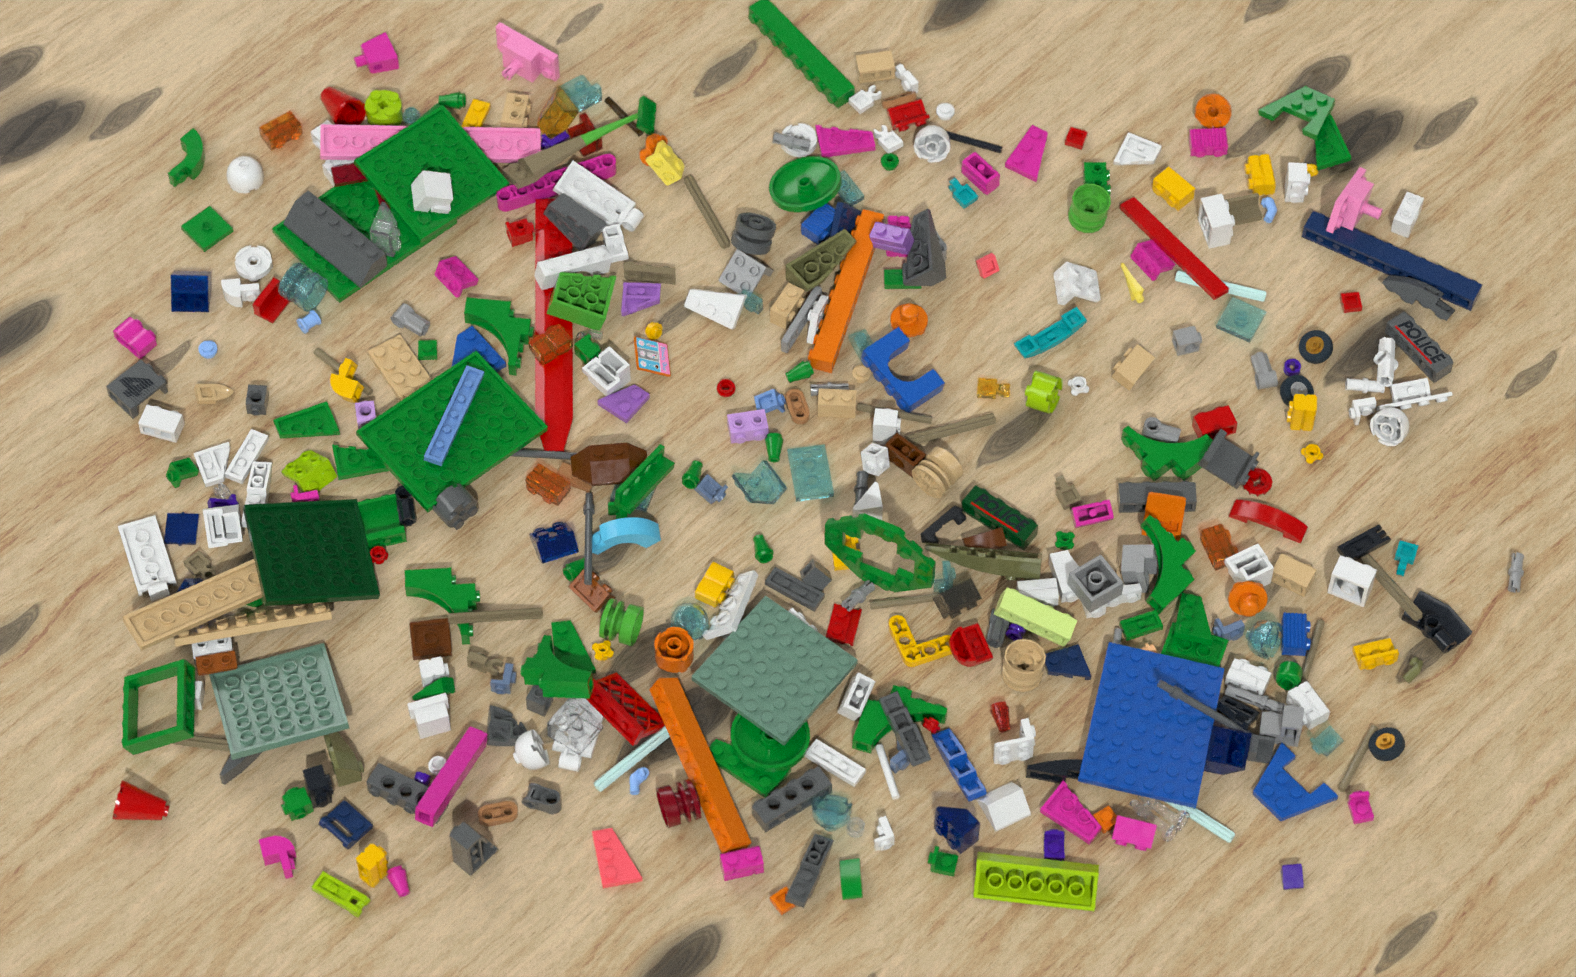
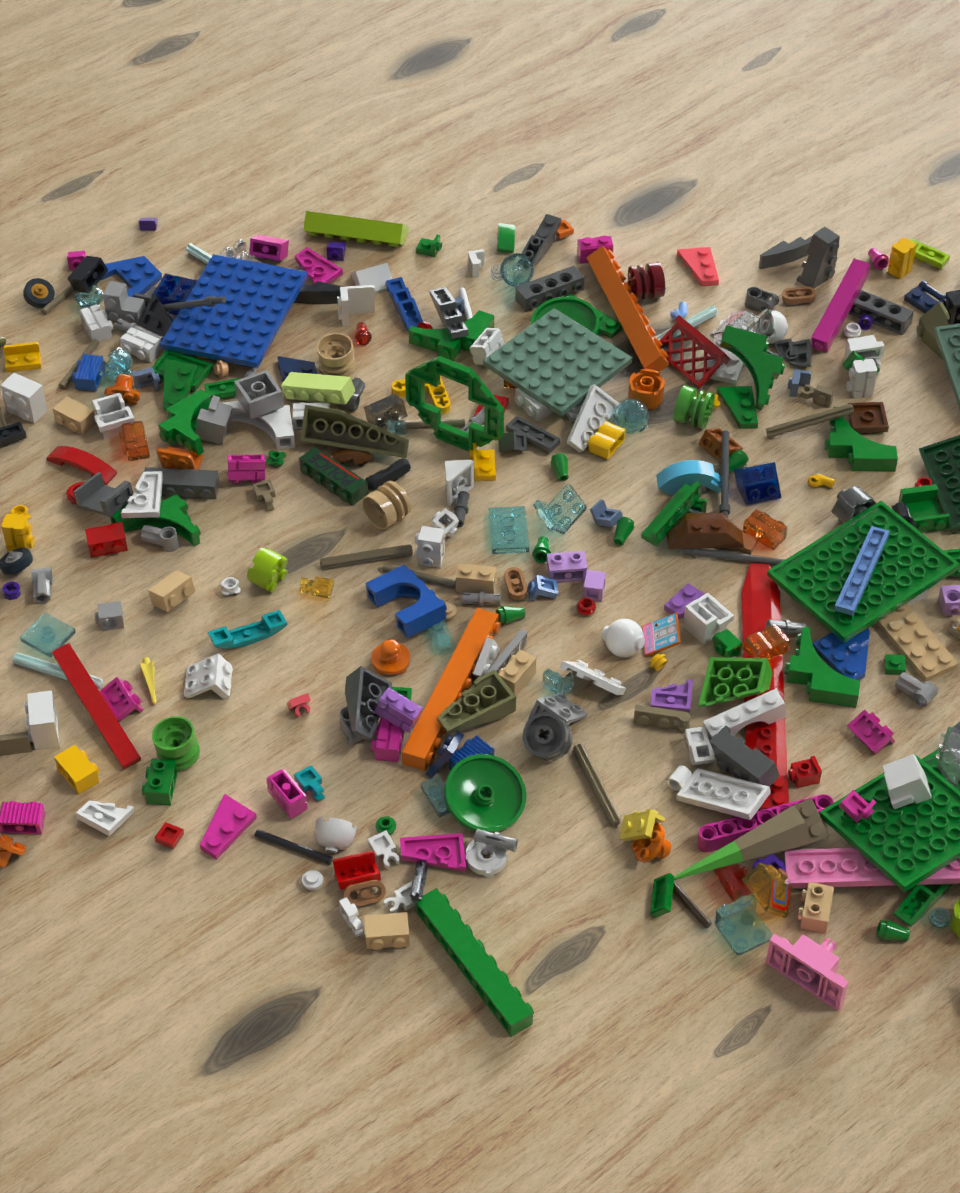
camera: 175 degrees left, 10 degrees down
yellow plate [461,99,491,127] -> none
white plate [805,739,866,787] -> none
reddish brown brick [884,433,926,478] -> none
clear blue slope [934,806,980,854] -> none
red slope [949,623,993,667] -> none
orange plate [1092,806,1117,834] -> none
green head [1276,661,1302,690] -> none
none -> black brick [67,256,108,293]
none -> white wing [121,471,163,518]
none -> black axle [410,861,428,902]
none -> lavender brick [583,570,606,602]
none -> white brick [601,619,645,658]
none -> dark grey slope [759,235,813,269]
none -> light grey pin [766,619,806,635]
none -> yellow arm [808,474,835,488]
none -> dark pink bracket [838,790,876,823]

